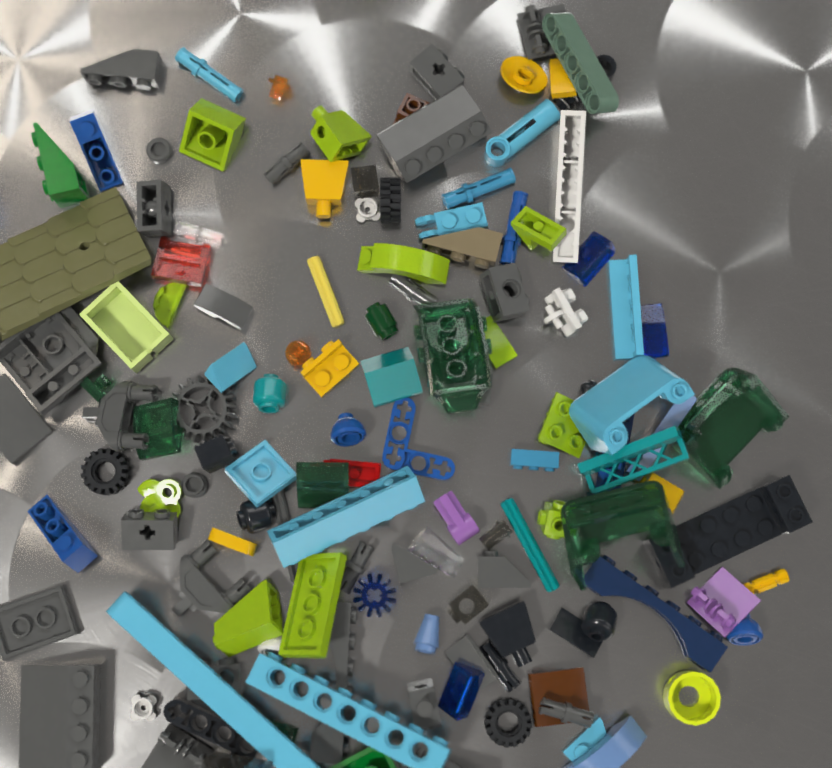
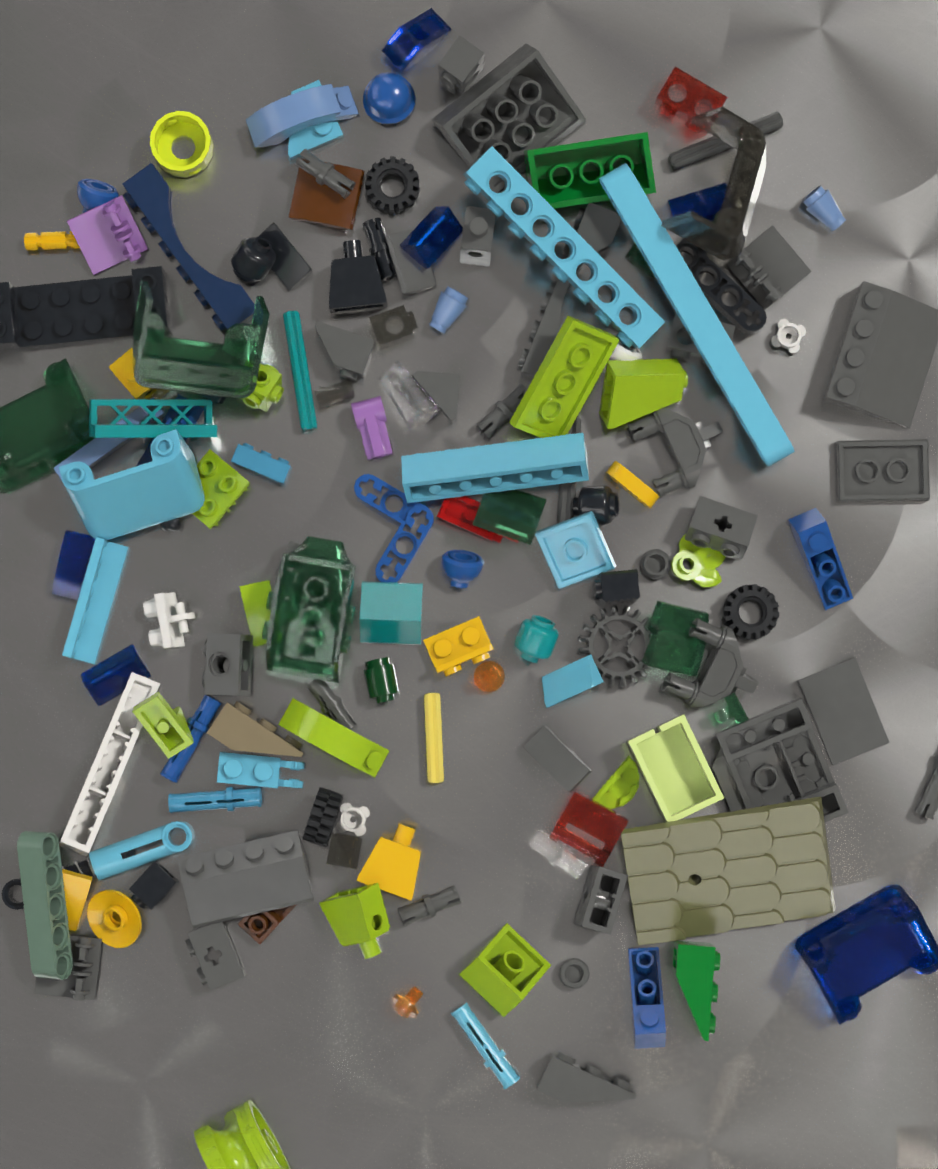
camera: 155 degrees left, 5 degrees up
clear blue gear [353,574,396,617] -> none
none -> black brick [129,861,179,910]

